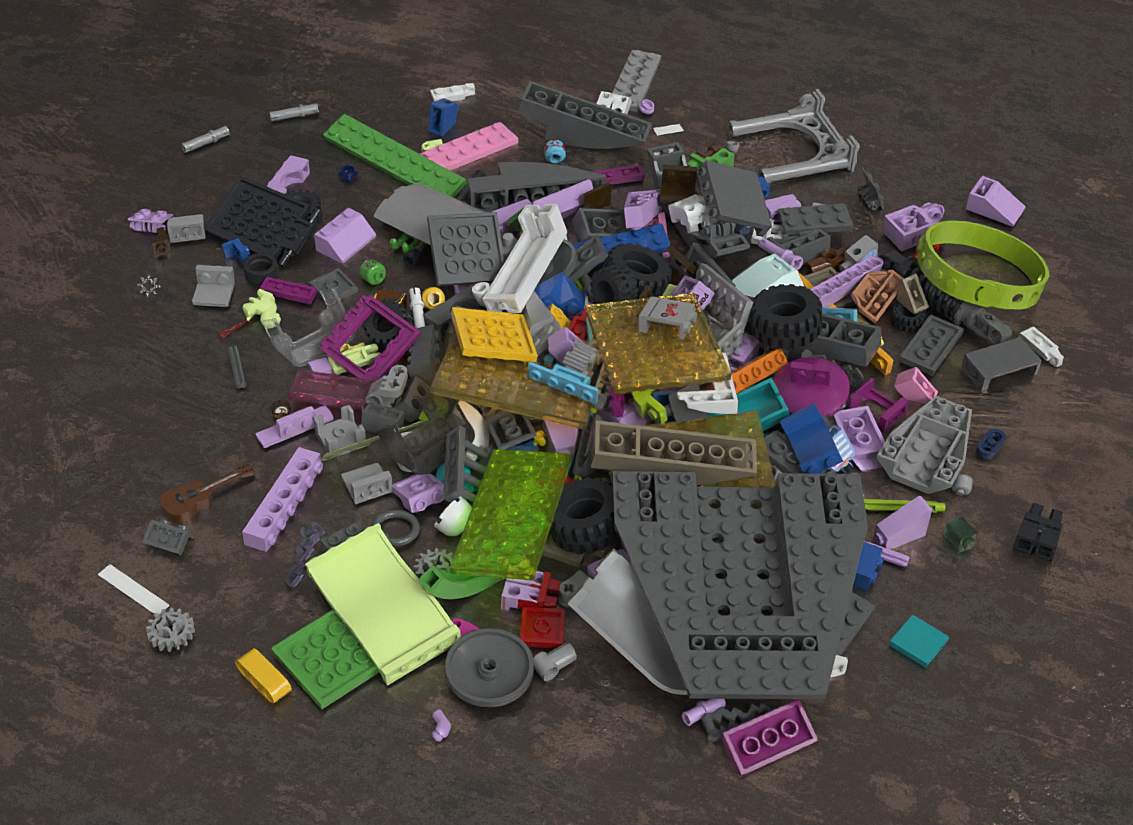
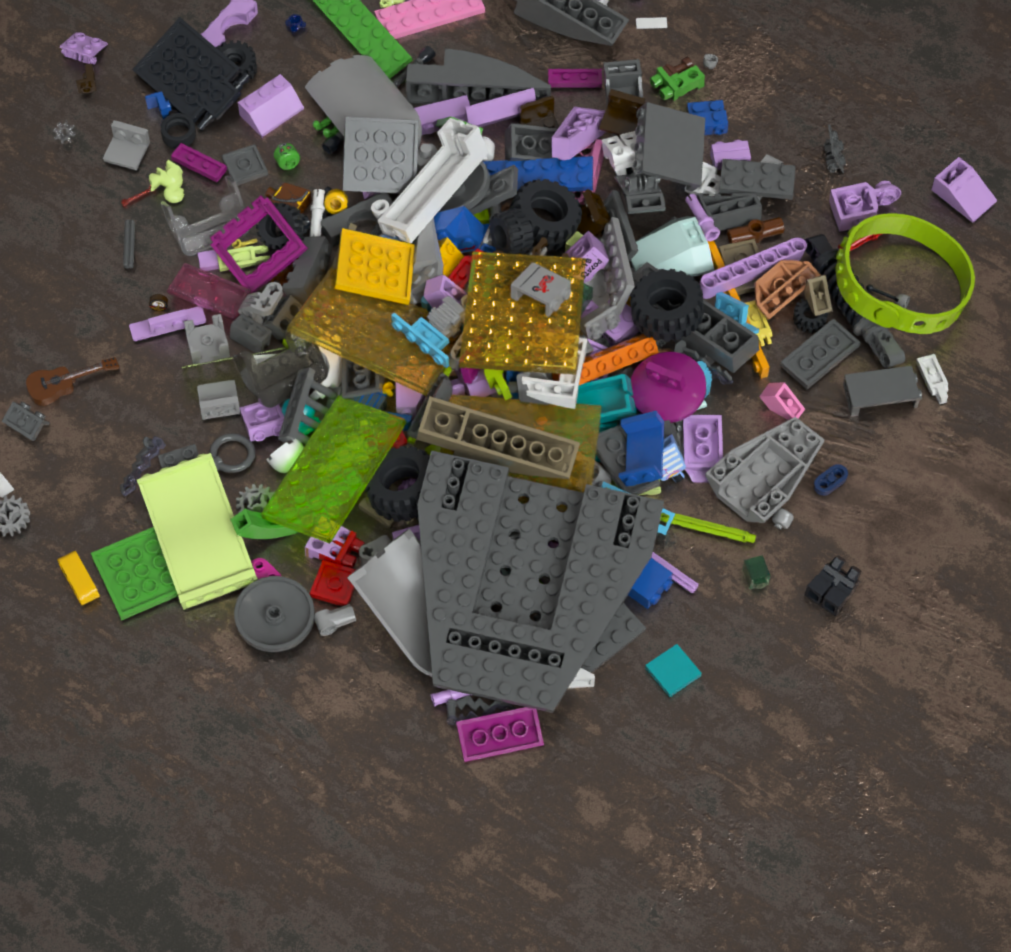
camera: 15 degrees right, 15 degrees up
light grey bracket [167,214,206,243] -> none
lavender brick [242,447,323,552] -> none
lavender arm [432,710,451,741] -> none
medium azure head [544,139,566,164] -> none
light grey arch [727,89,859,184] -> none
light grey torso [839,235,878,272] -> none
magenta panel [847,378,909,433] -> none
lavender slope [873,496,932,550] -> none

